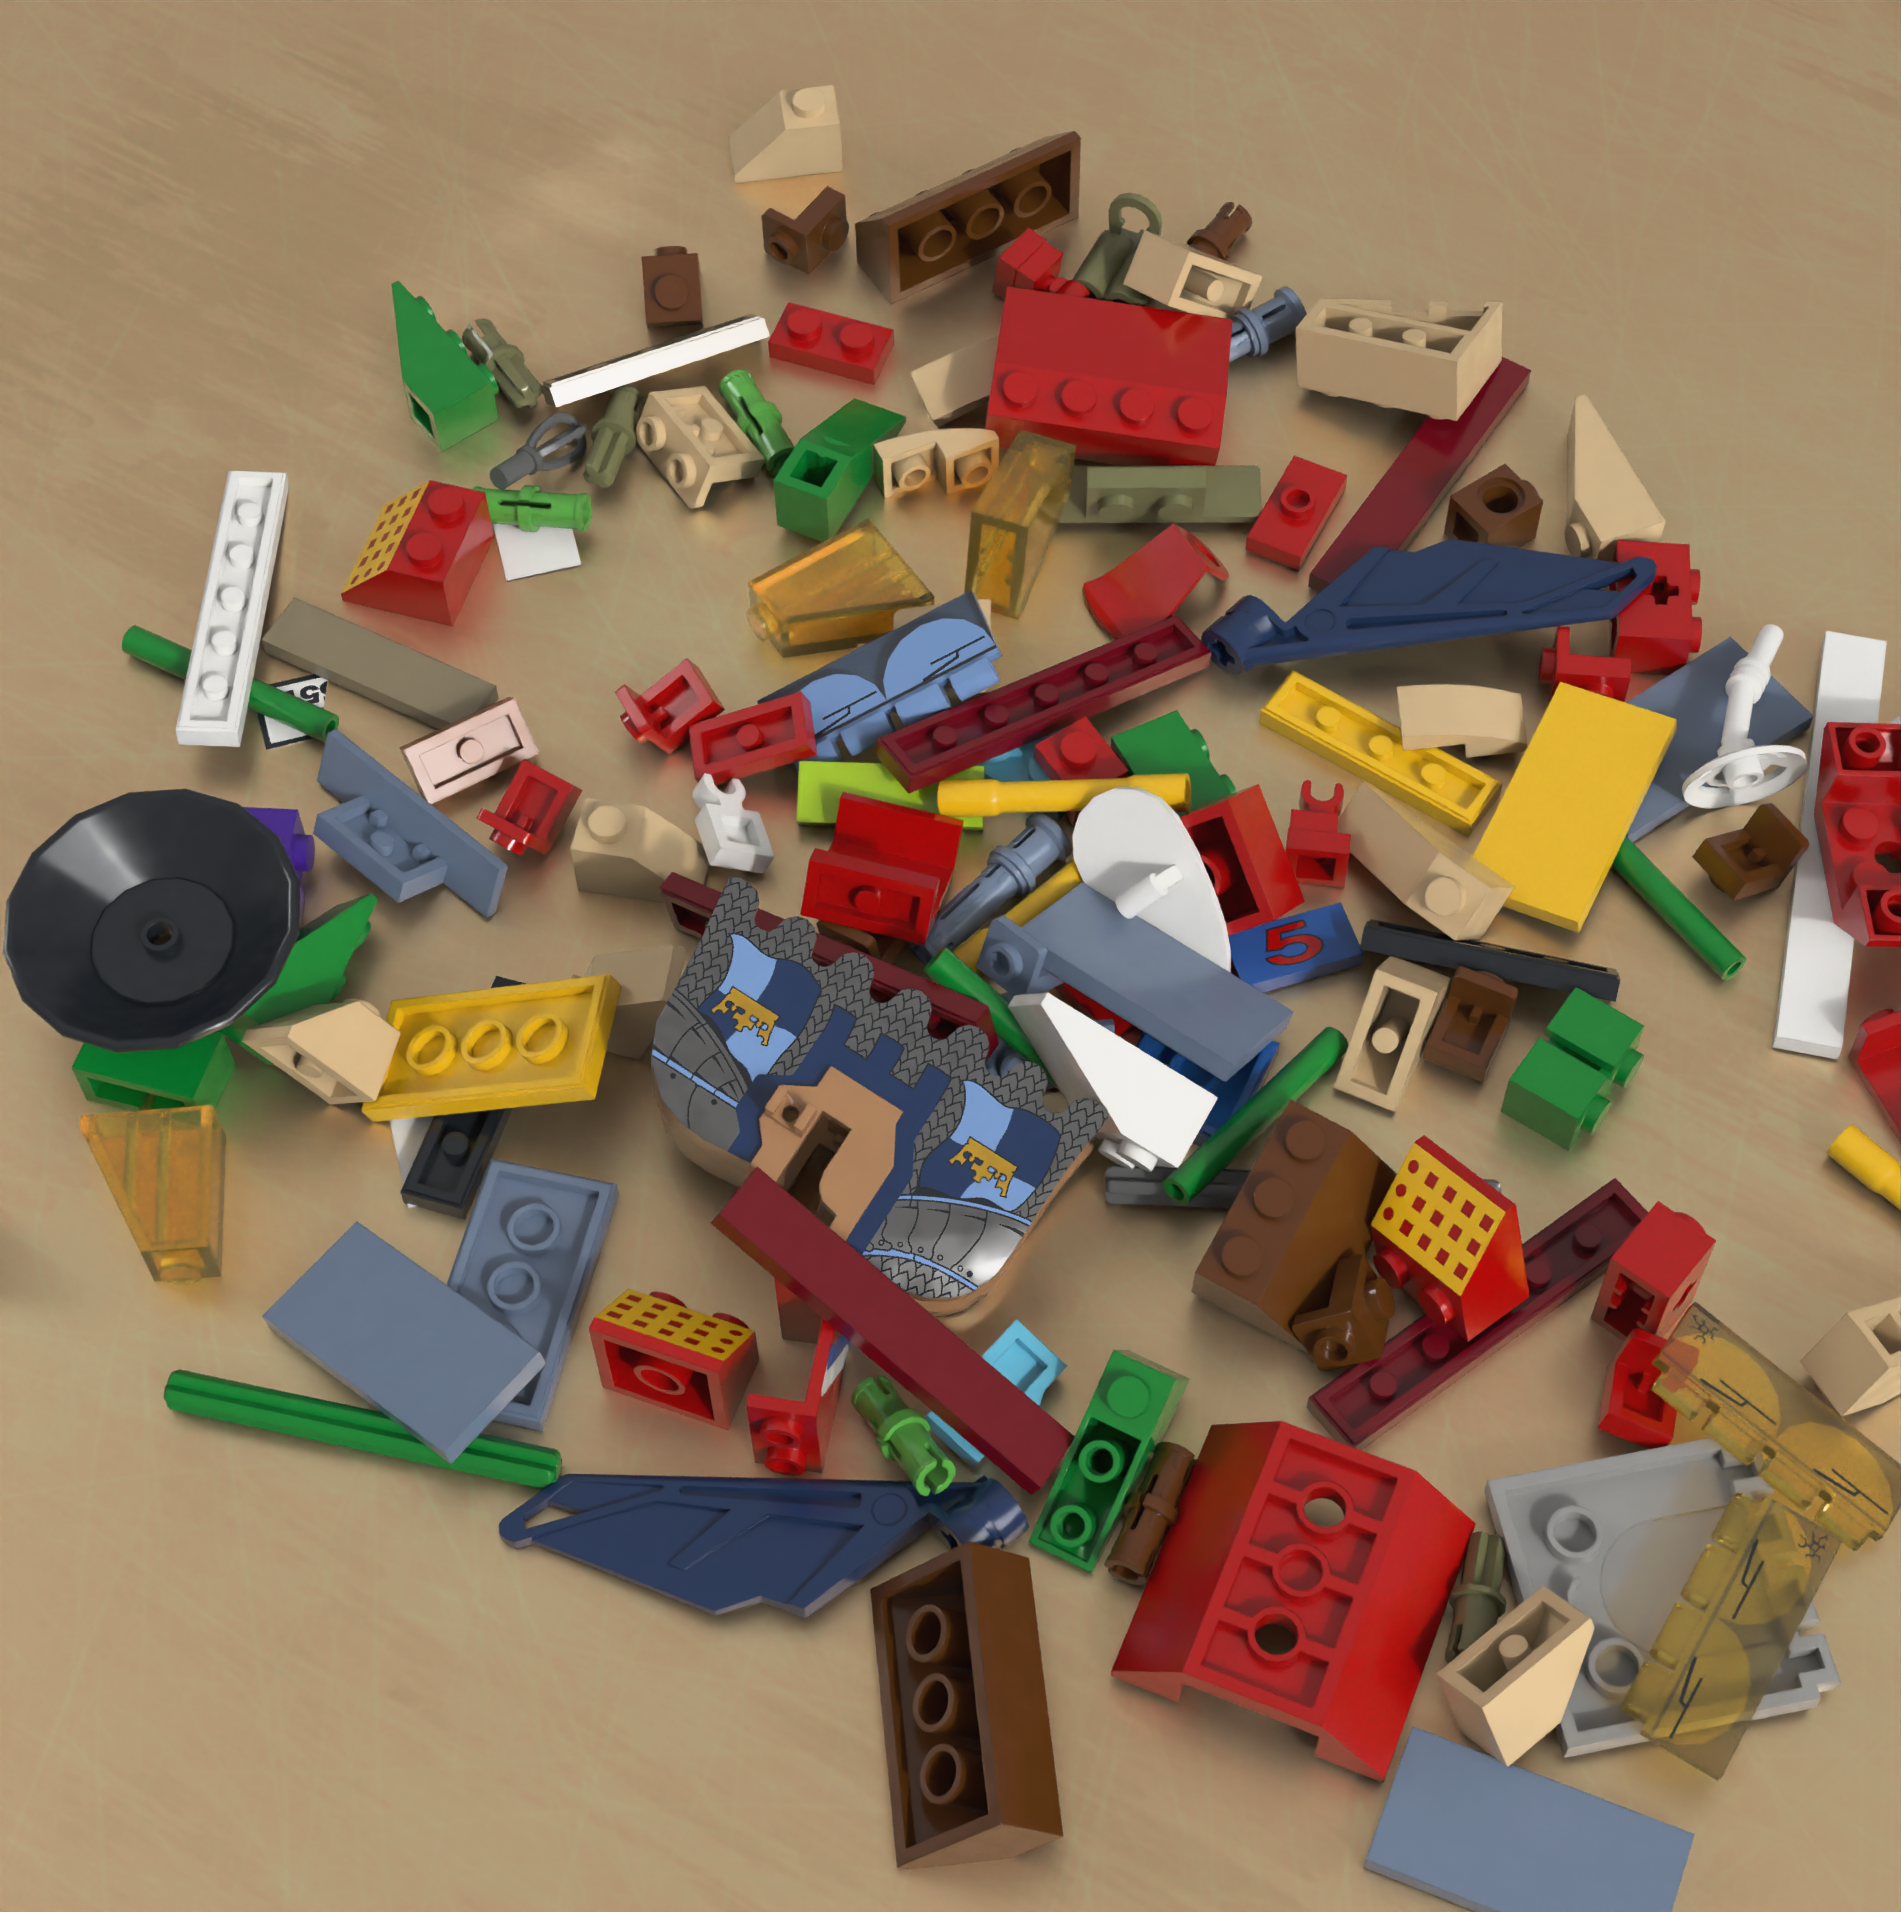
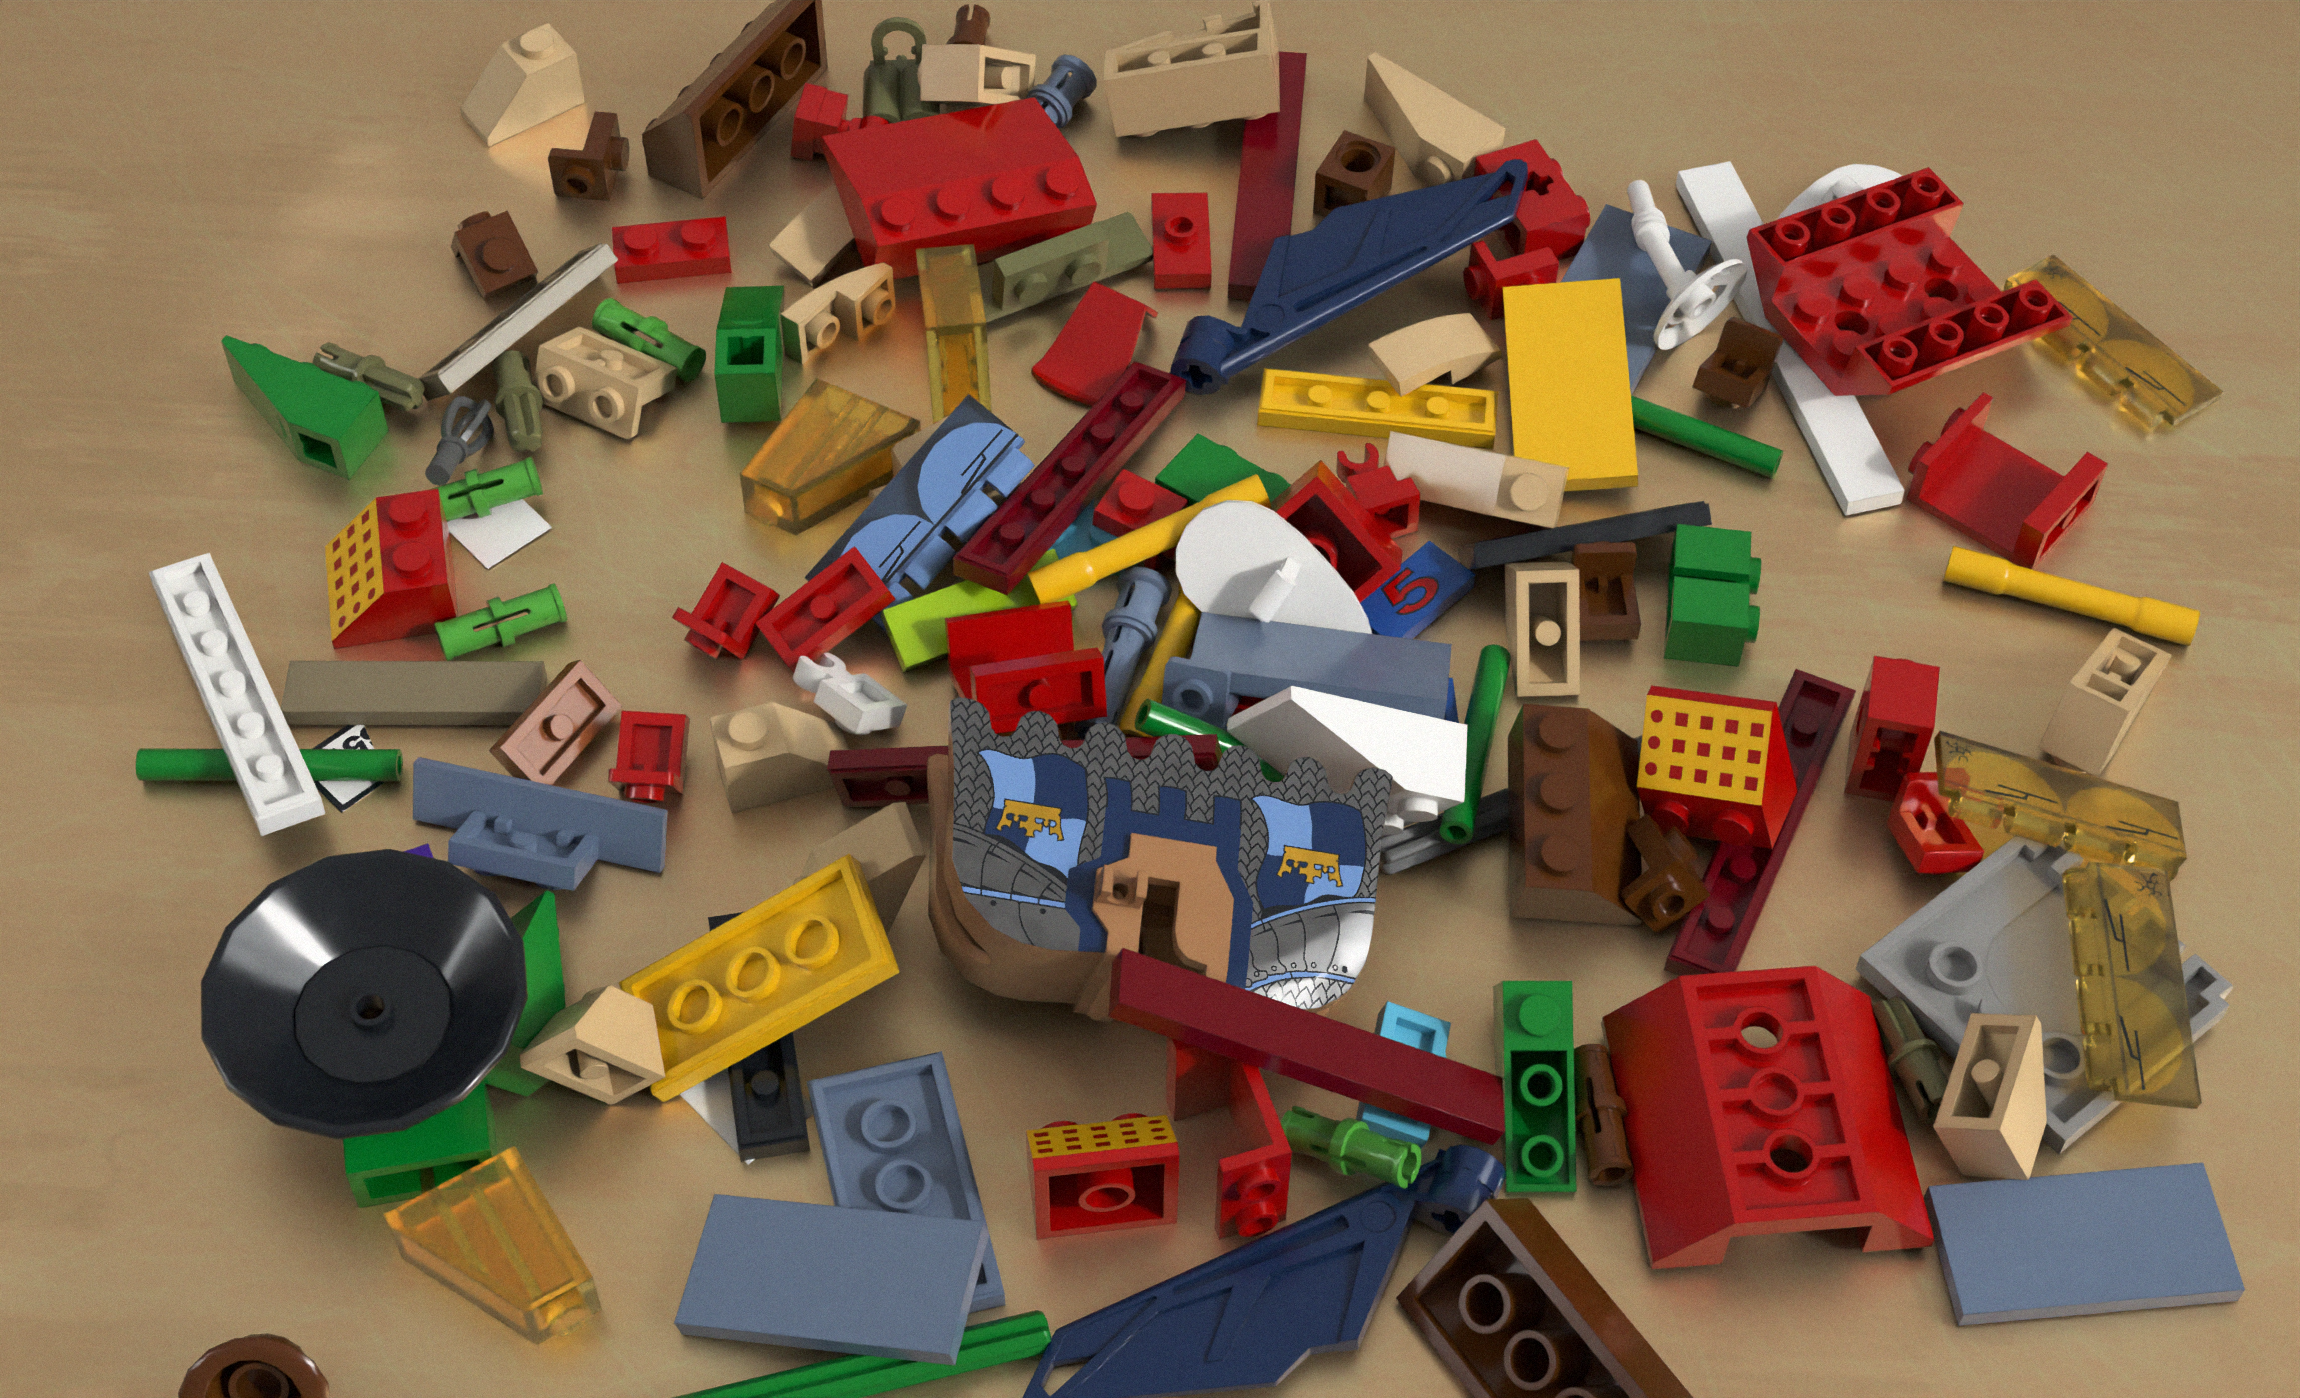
camera: 30 degrees left, 5 degrees down
none -> bright green pin [434,583,567,661]

